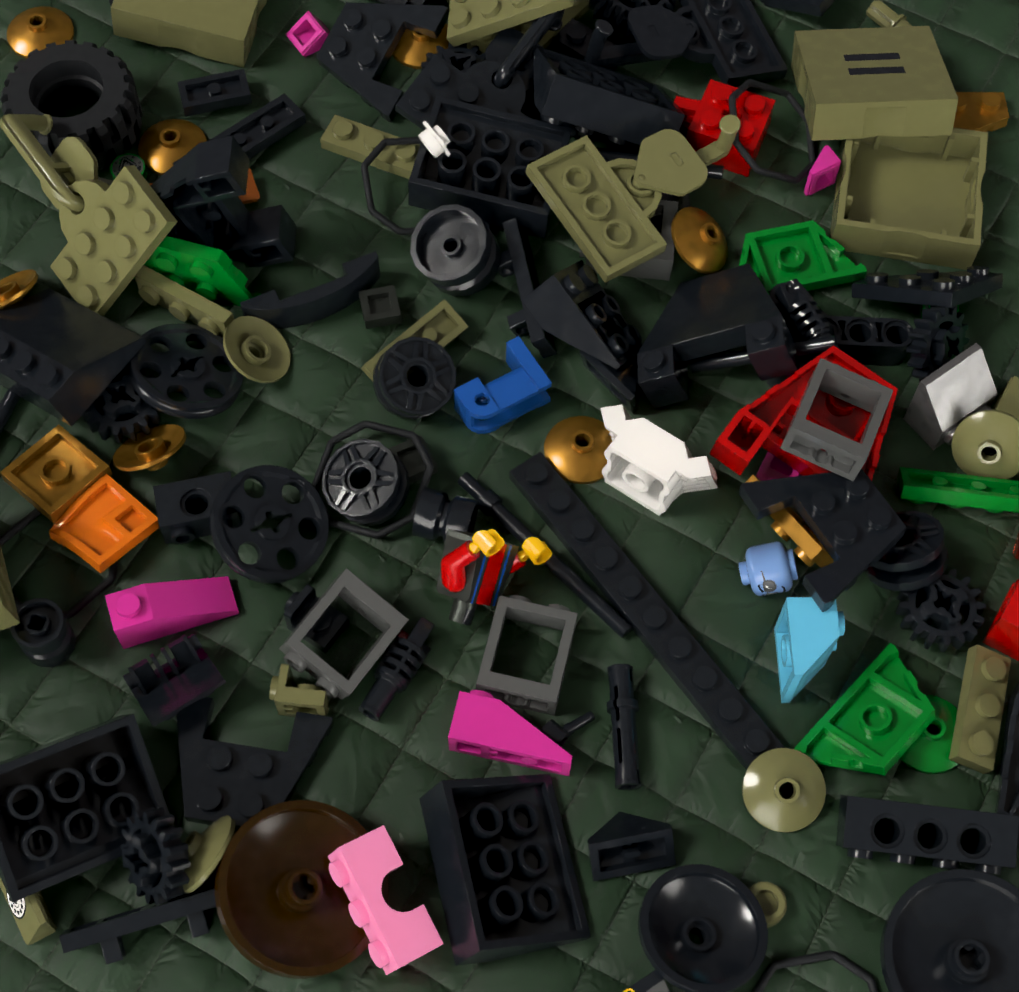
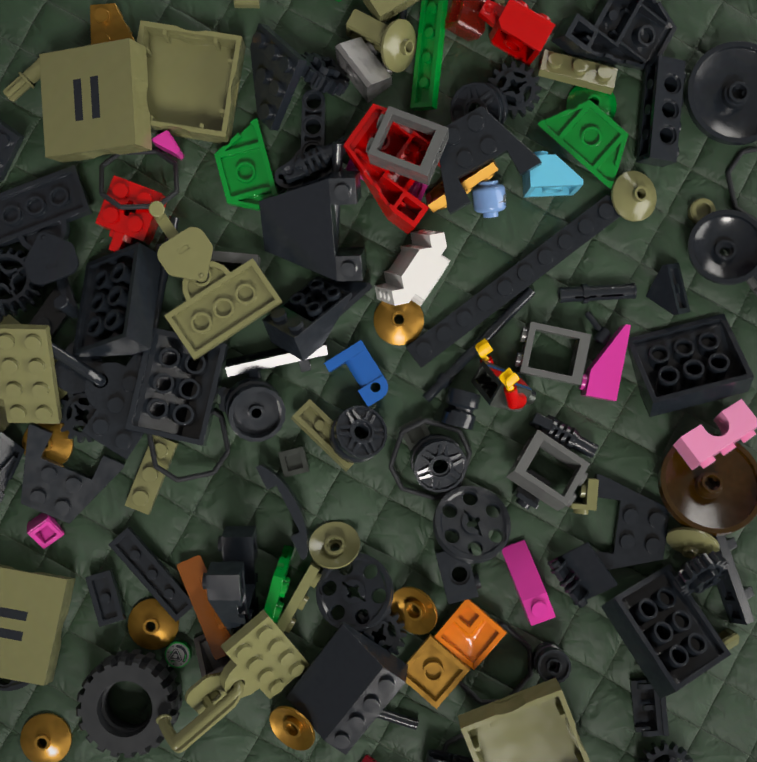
camera: 90 degrees left, 25 degrees up
white plate [418,121,451,158] -> none
pearl gold dish [671,207,728,274] -> none

